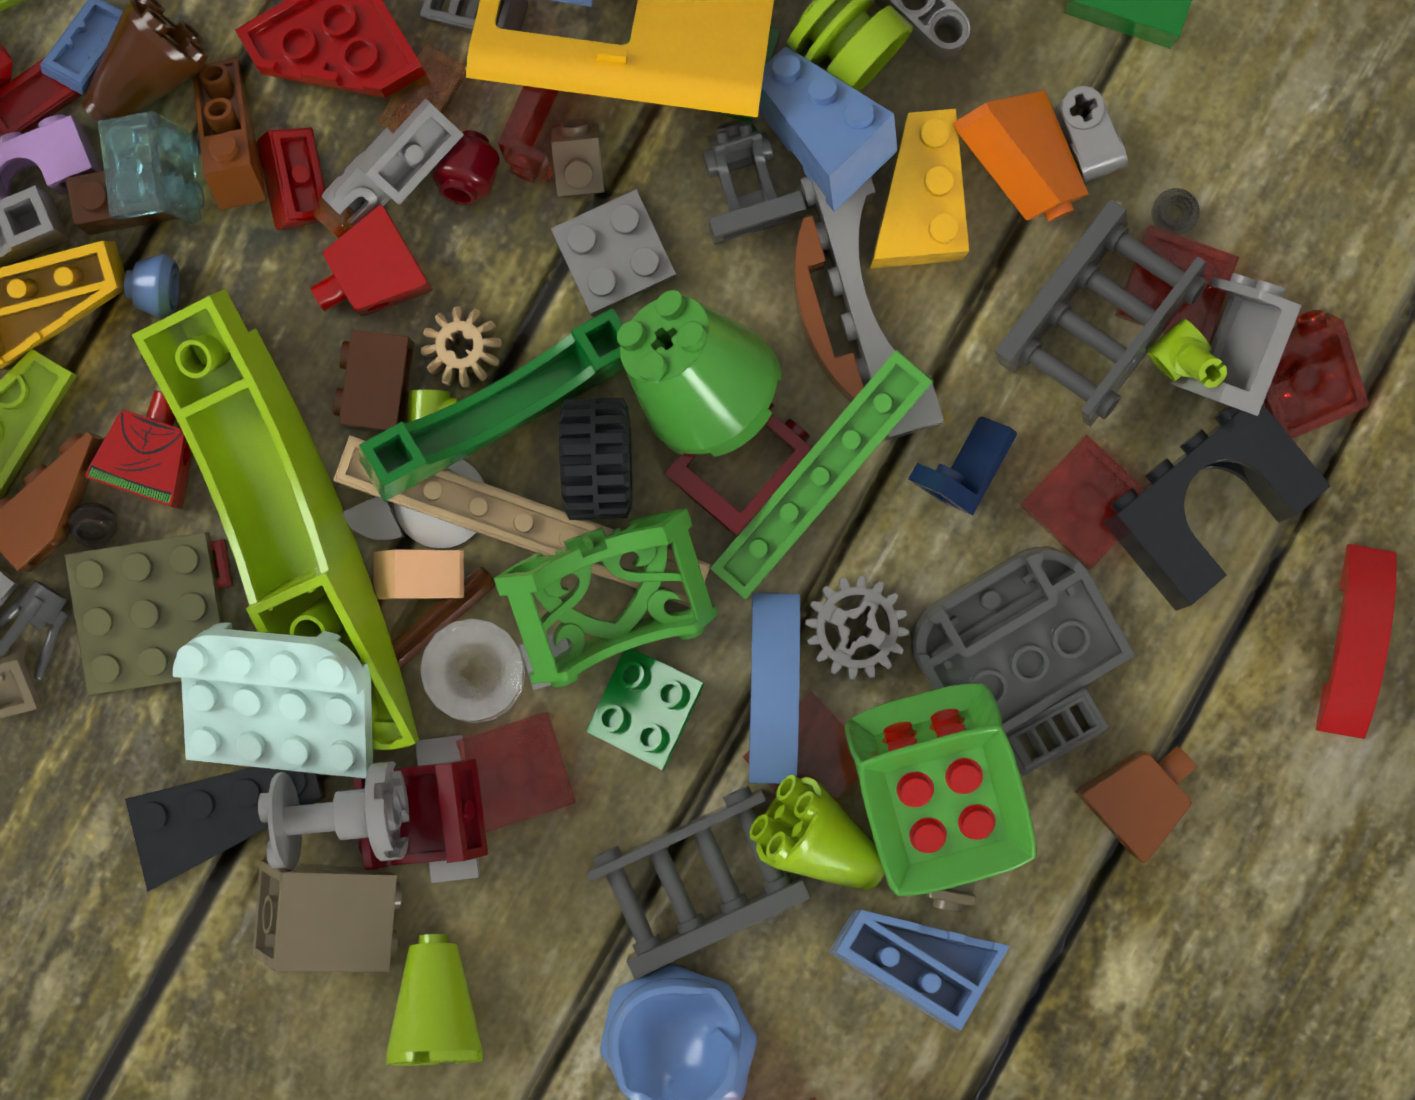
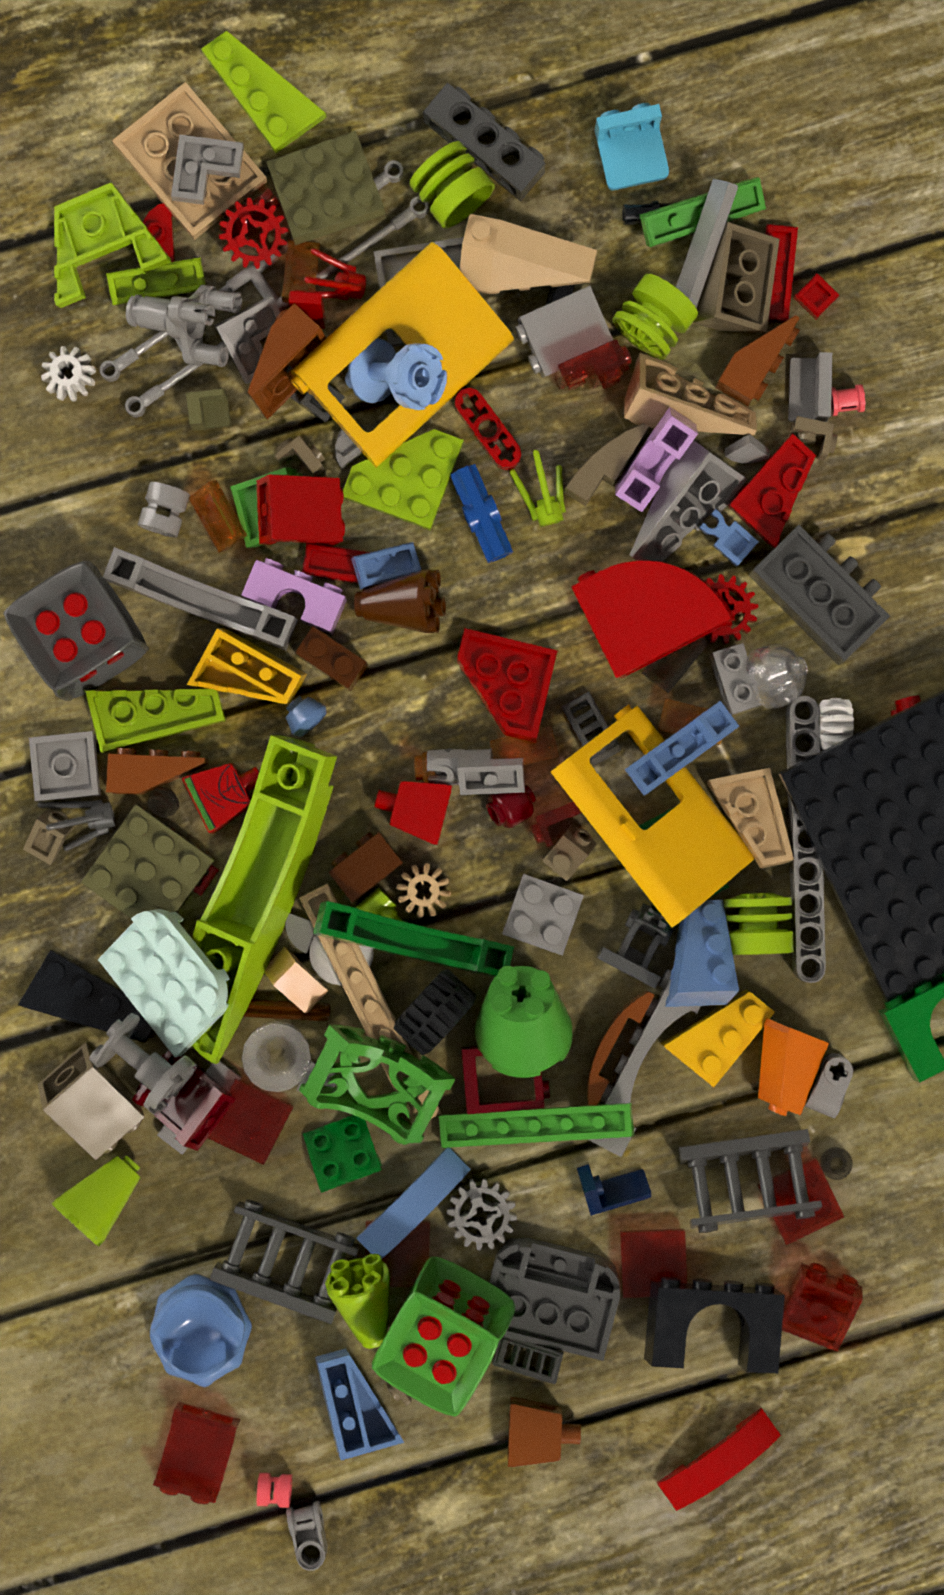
camera: 50 degrees right, 0 degrees up
clear light blue bracket [98,111,205,224] -> none
dark orange slope [193,57,266,210] -> none
red slope [257,127,331,230] -> none
lime pin [1146,318,1227,388] -> none
light grey panel [1169,273,1302,416] -> none

